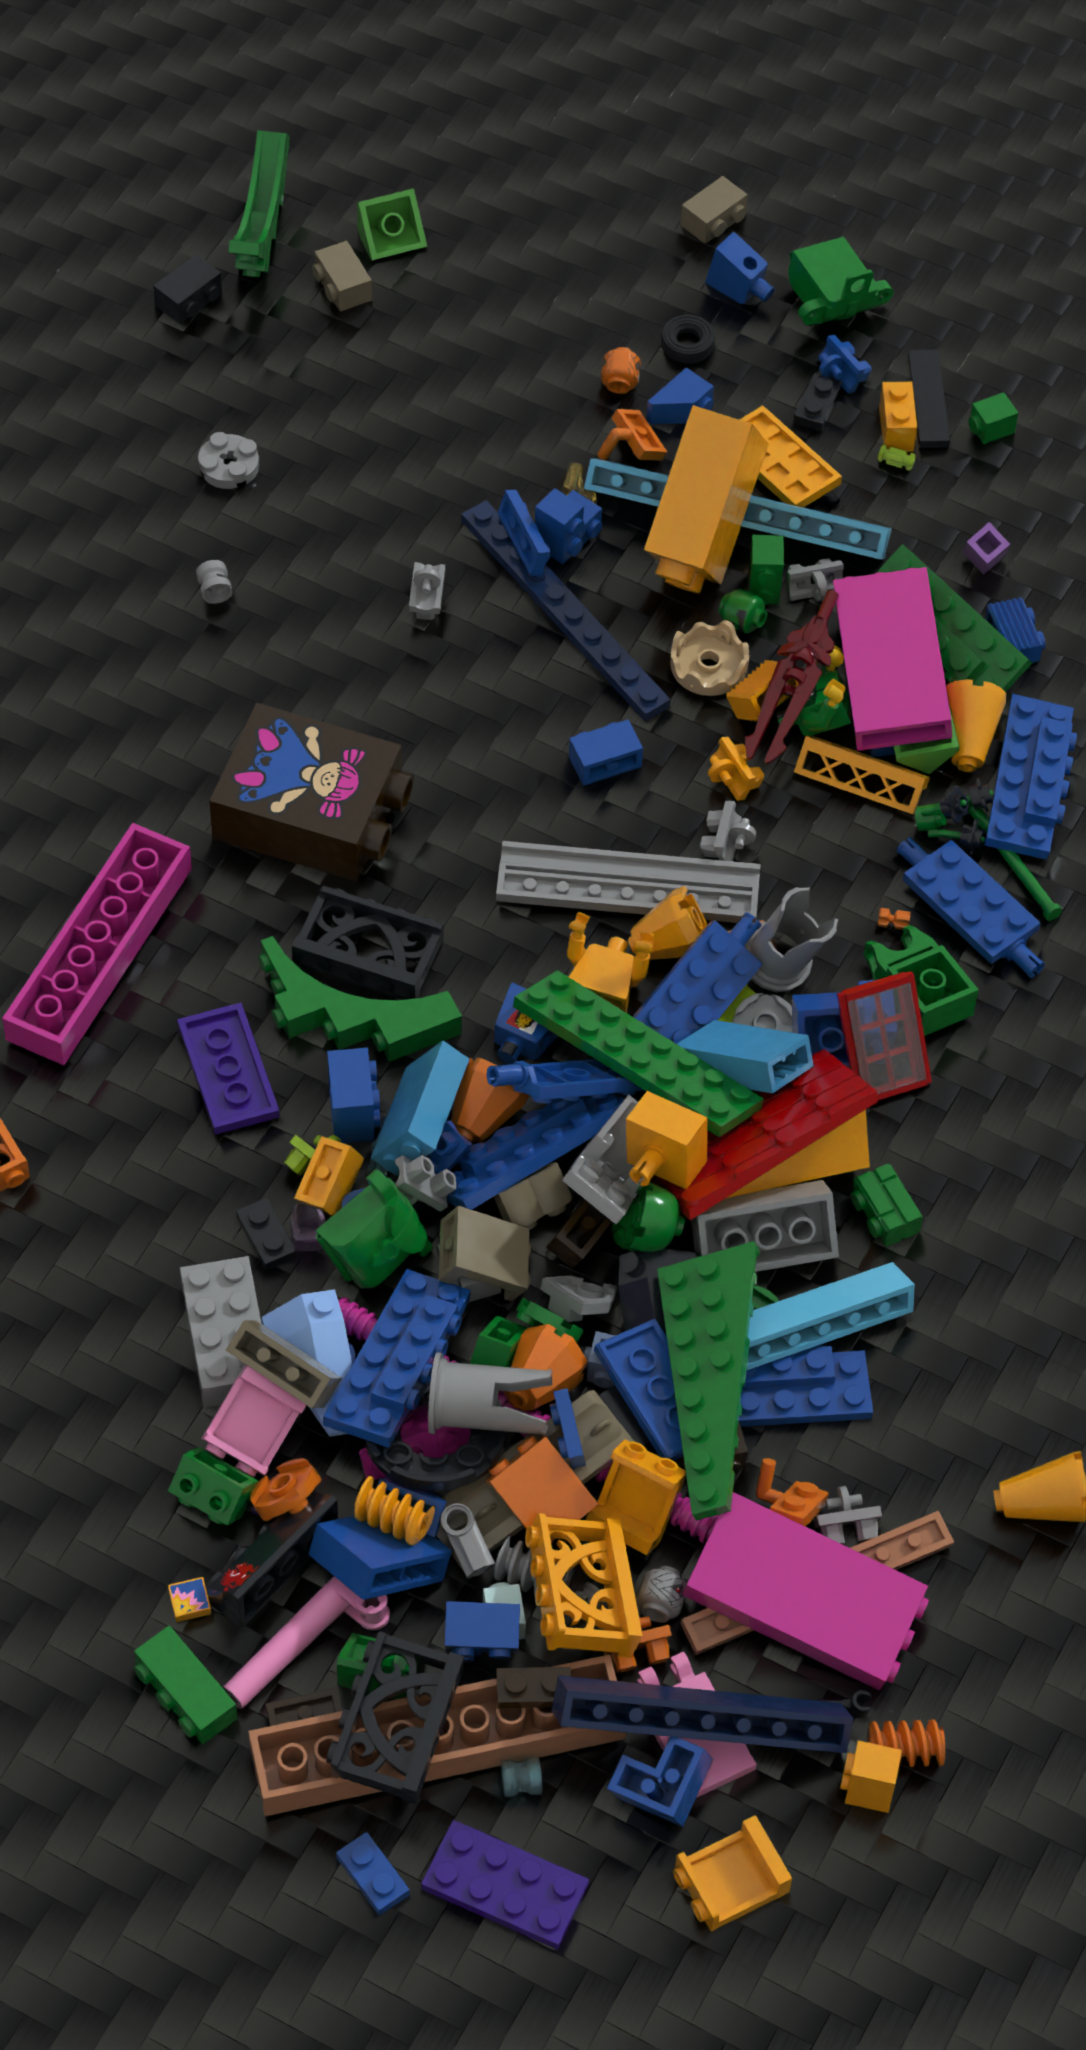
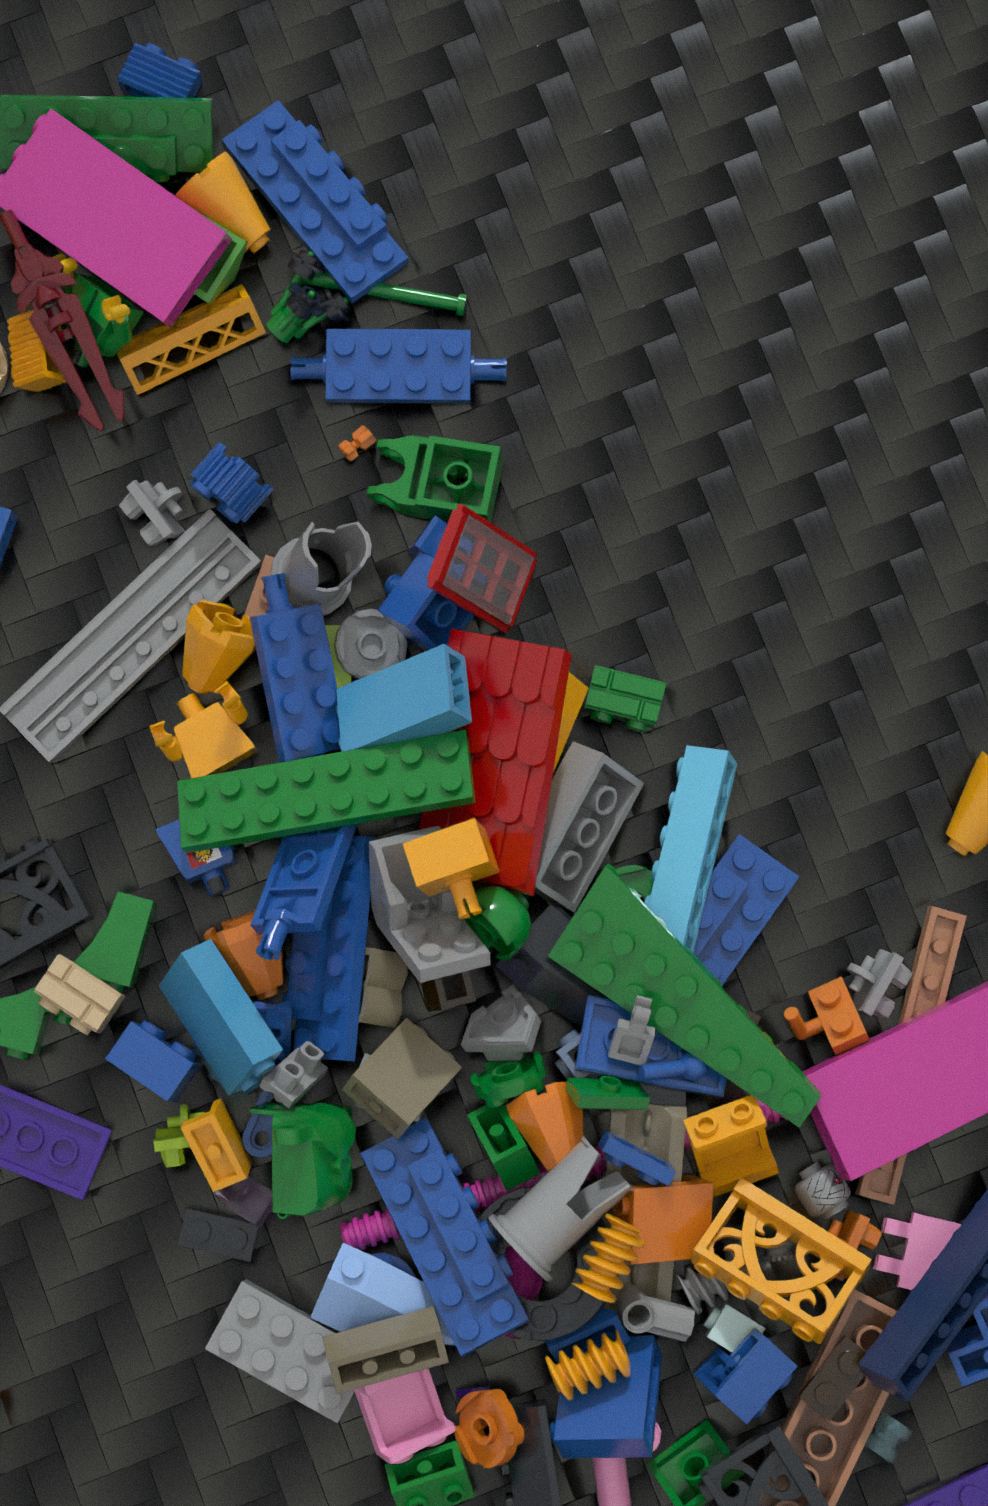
camera: 45 degrees left, 25 degrees up
light orange hips [708,737,765,801] -> none
medium lavender brick [963,522,1010,575] -> none
none -> tan brick [34,954,125,1036]
none -> blue brick [189,442,274,524]
none -> green plate [565,1076,650,1110]
none -> light orange piece [572,1213,645,1303]
none -> light grey plate [608,995,655,1065]
none -> blue bar [639,1052,709,1081]

